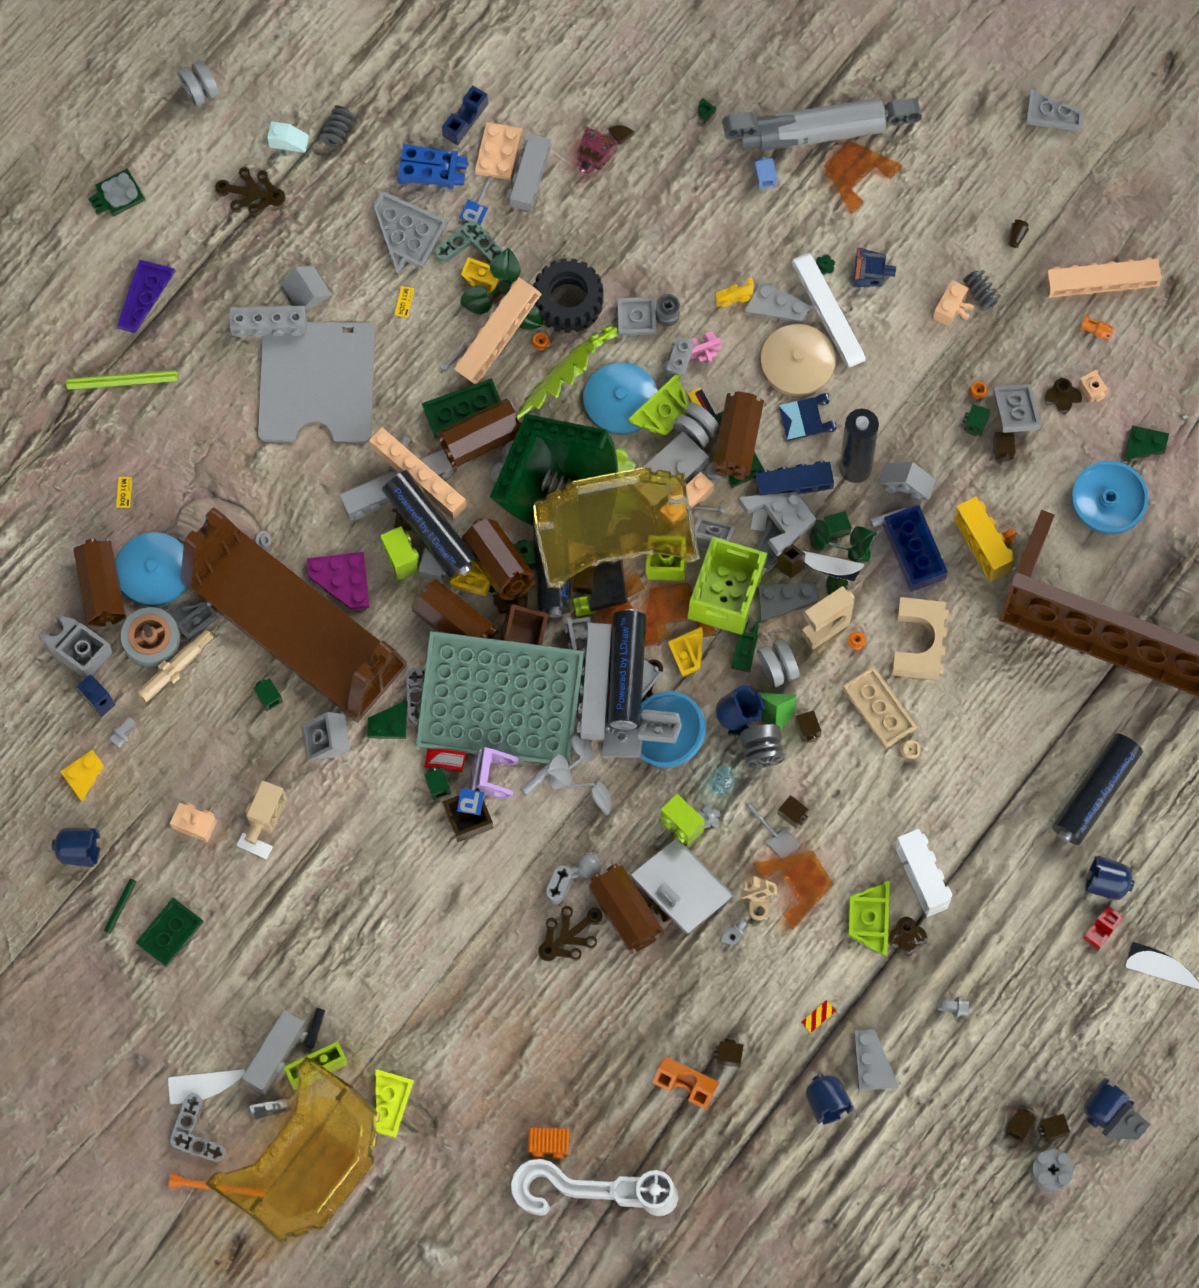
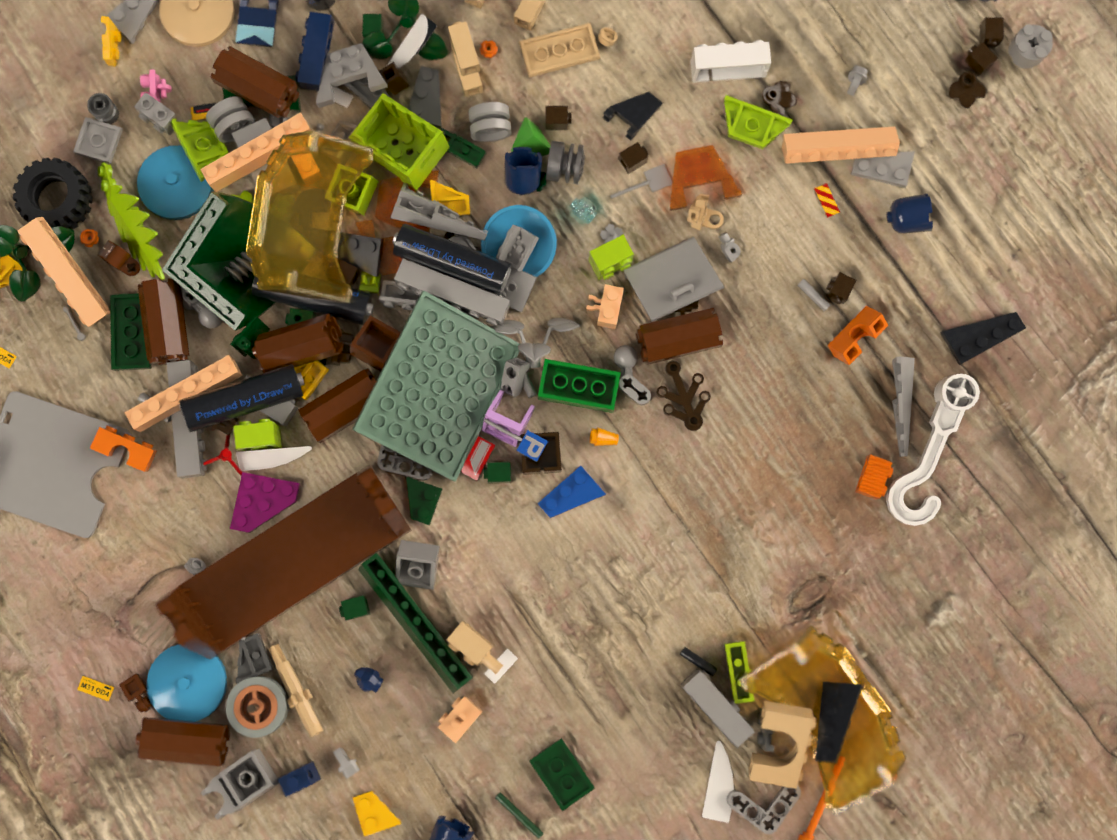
camera: 75 degrees left, 10 degrees up
neon yellow wing [376,1069,414,1138] -> none
none -> orange arch [90,425,157,472]
none -> reddish brown beam [97,240,140,276]
none -> reddish brown plate [119,674,152,713]
none -> light nougat brick [200,112,315,192]
none -> red plant [203,434,242,475]
none -> dark green hinge [230,316,270,359]
none -> white sticker [236,446,312,471]
none -> dark blue rock [354,667,383,693]
none -> dark green brick [358,553,473,693]
none -> light grey wedge [391,183,488,240]
none -> light grey leg [501,357,530,397]
none -> blue wing [537,466,606,518]
none -> green brick [538,359,621,413]
none -> light nougat brick [586,284,624,329]
none -> light orange cone [589,427,619,446]
none -> black flag [602,92,663,141]
none -> tan arch [748,701,816,789]
none -> light nougat brick [782,126,900,164]
none -> light grey piece [797,279,831,311]
none -> black wing [815,681,864,764]
none -> light grey wedge [892,357,915,457]
none -> black wing [940,312,1026,365]
none -> dark brown plate [948,72,986,109]

